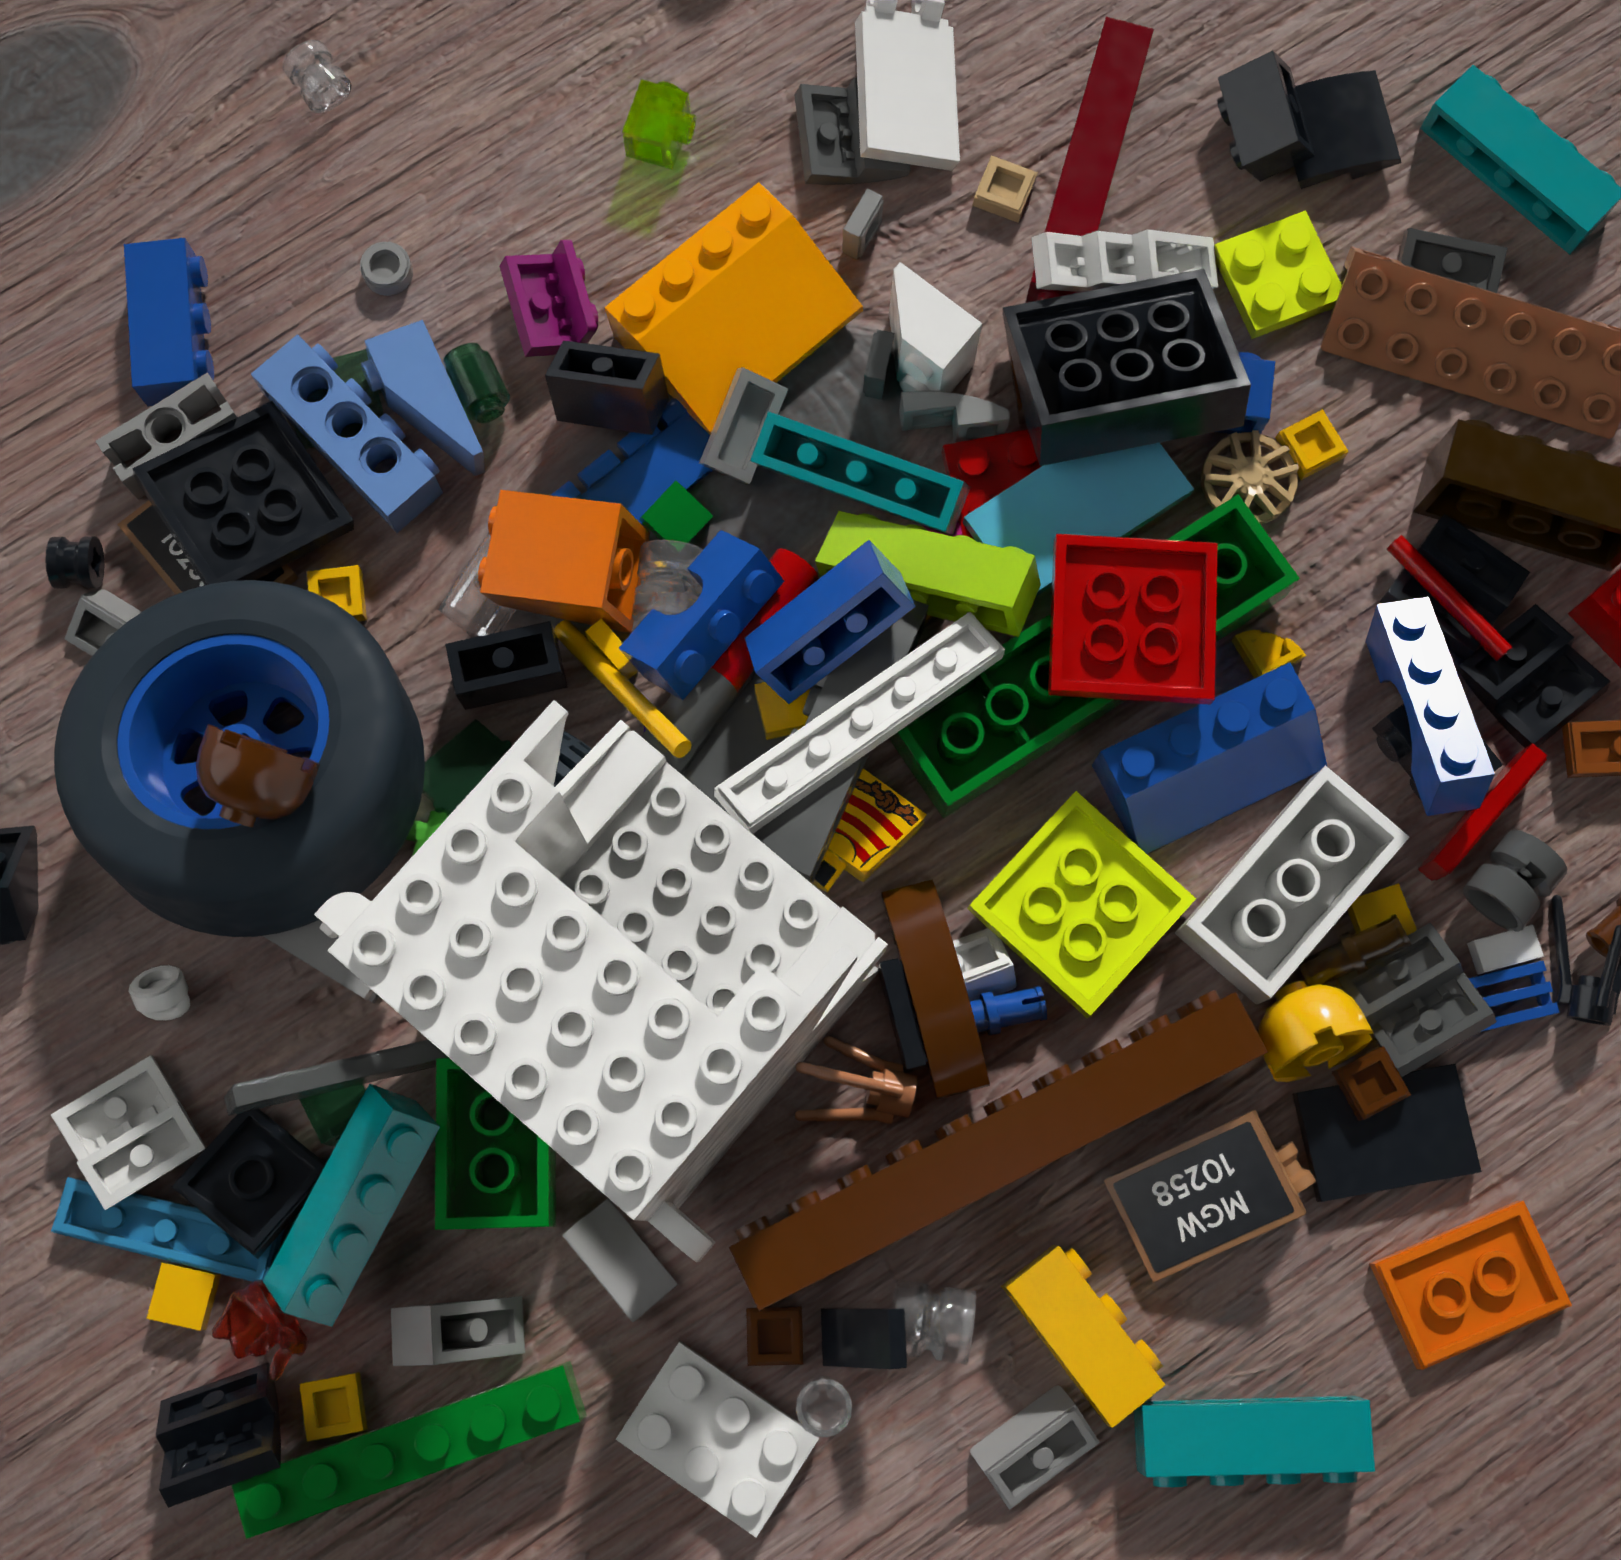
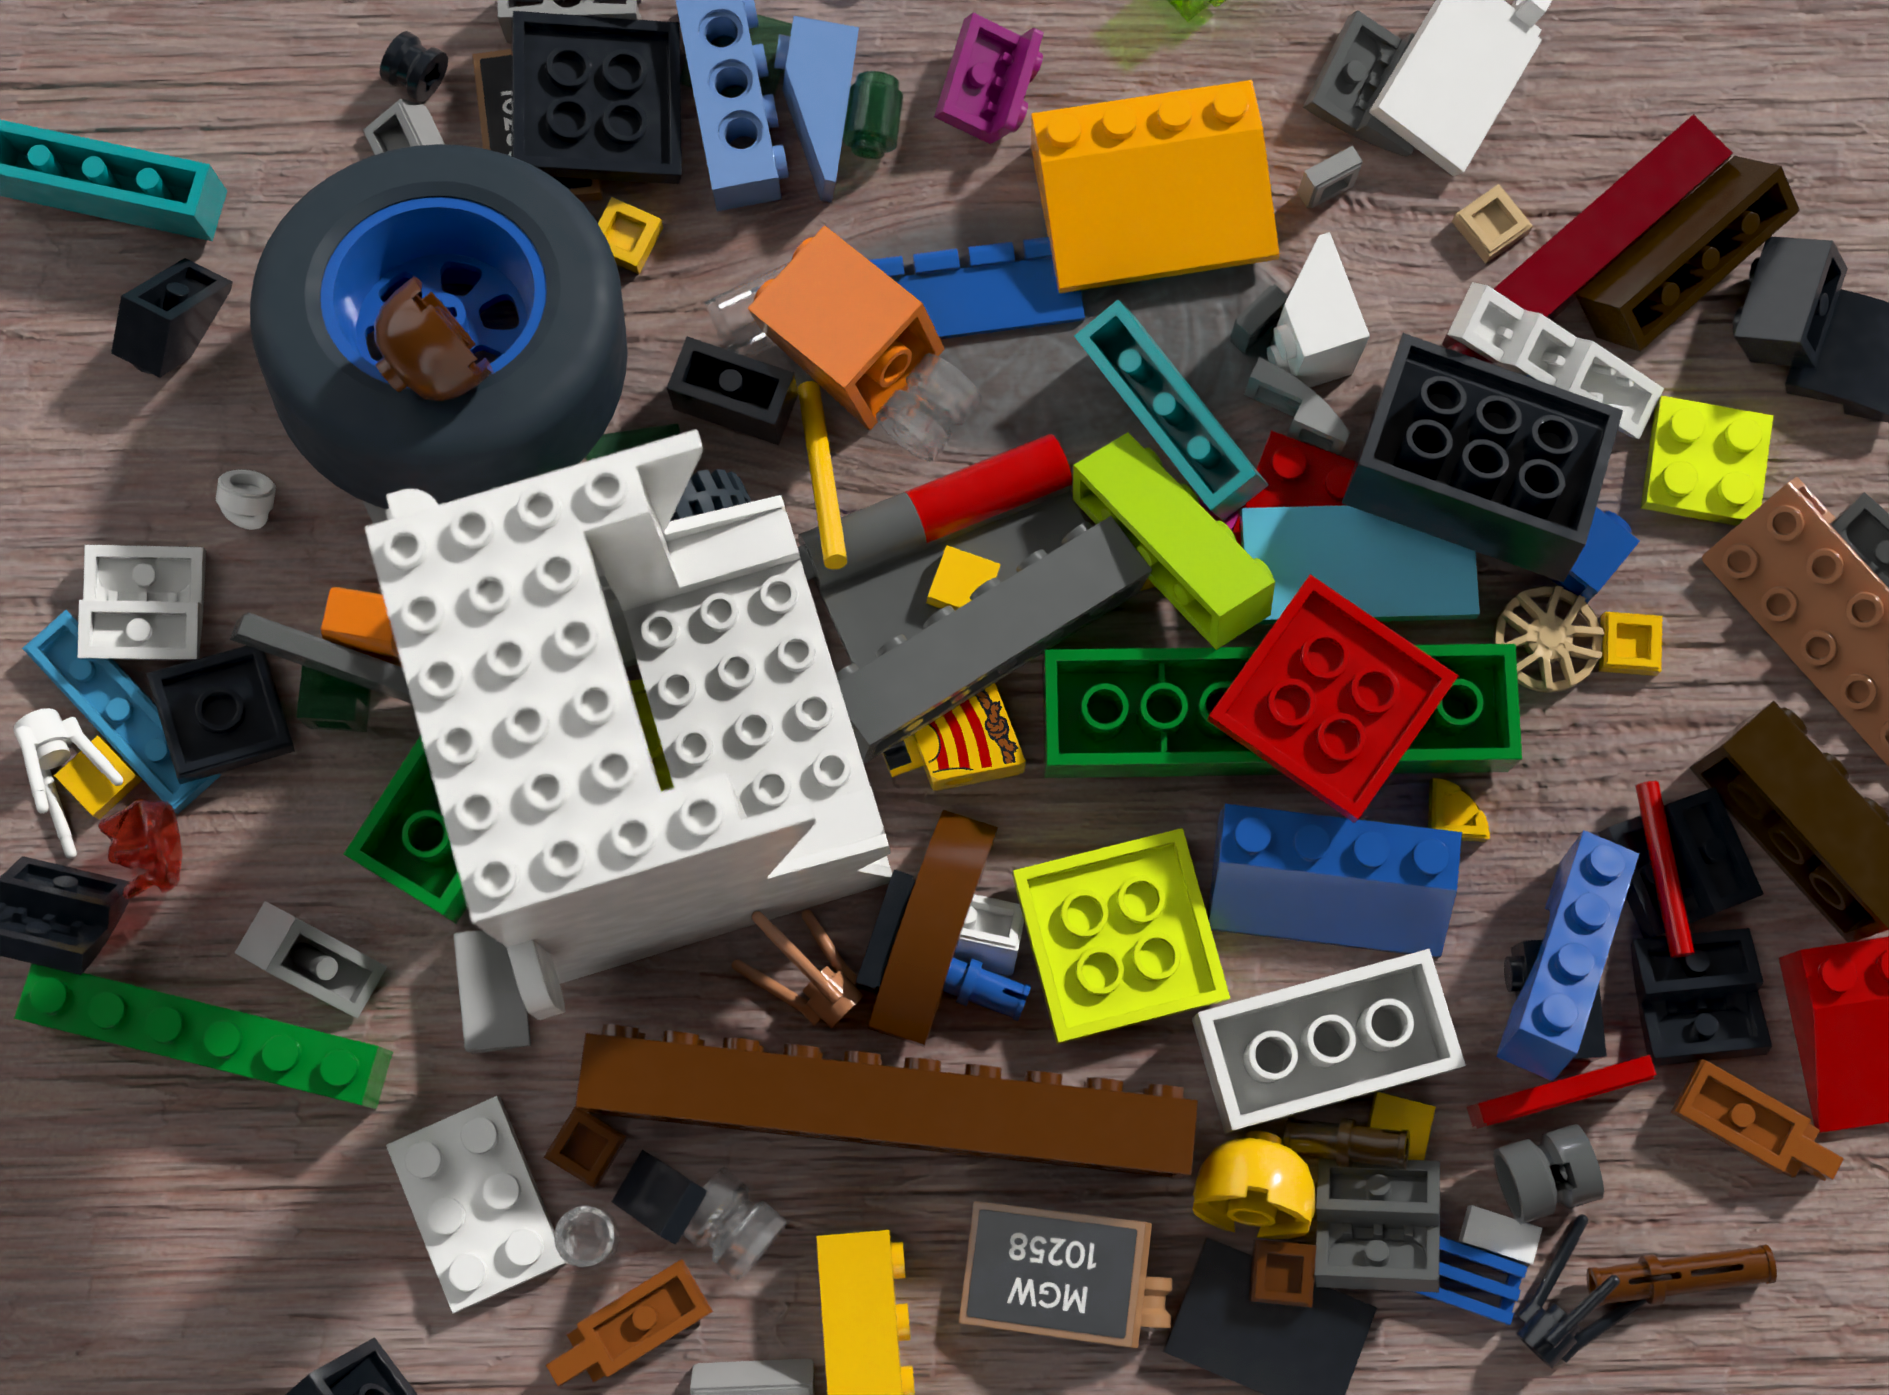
camera: 35 degrees right, 0 degrees up
teal brick [263,1084,440,1327] -> none
yellow tile [299,1372,368,1442] -> none
black brick [545,340,669,435] -> none
yellow tile [585,618,638,679] -> none
blue arch [619,530,784,700] -> none
green tile [639,480,713,555] -> none
light grey tile [699,367,788,484] -> none
white tile [714,612,1005,834] -> none
blue brick [745,540,916,704] -> none
none -> white plant [13,708,123,859]
none -> orange brick [321,587,403,668]
none -> dark orange hinge [546,1259,714,1386]
none -> dark brown brick [1576,156,1800,352]

